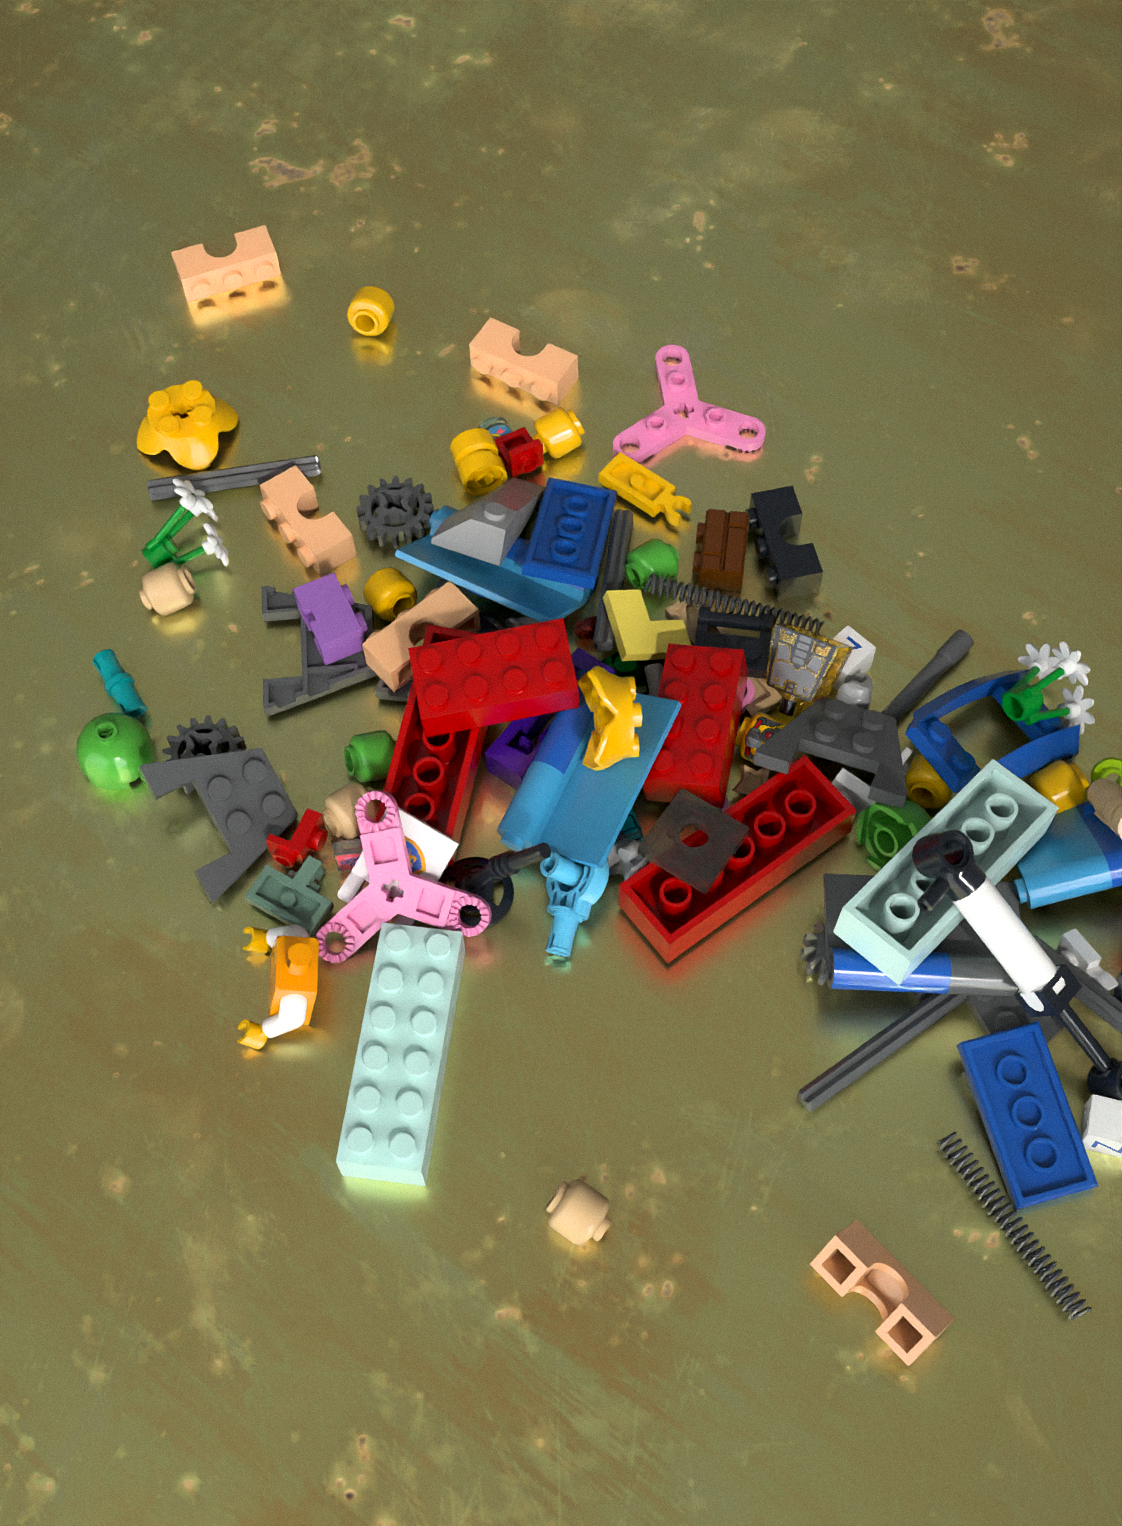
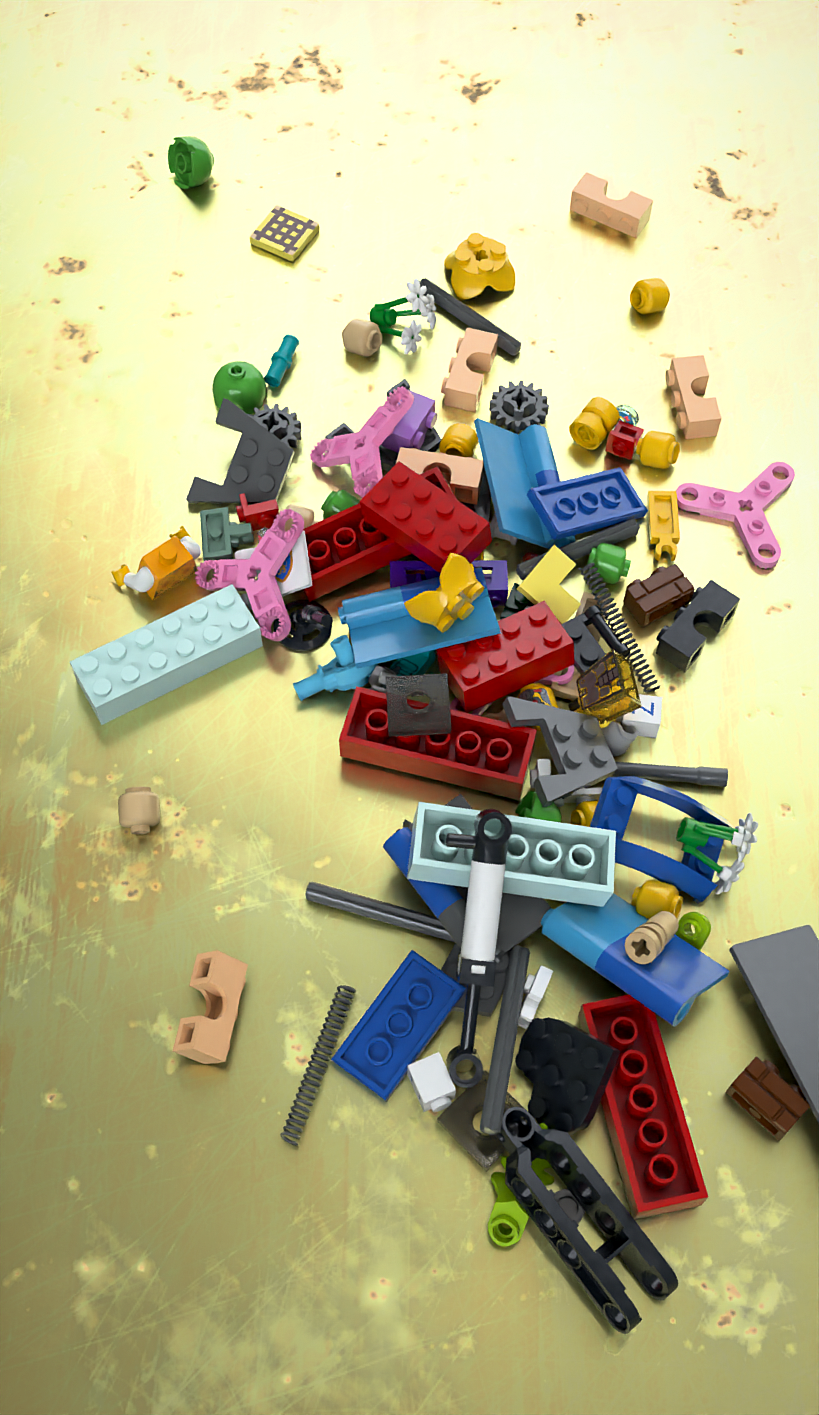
camera: 50 degrees right, 0 degrees up
light grey wedge [431,477,546,566] -> none
none -> bright pink piece [310,386,414,498]

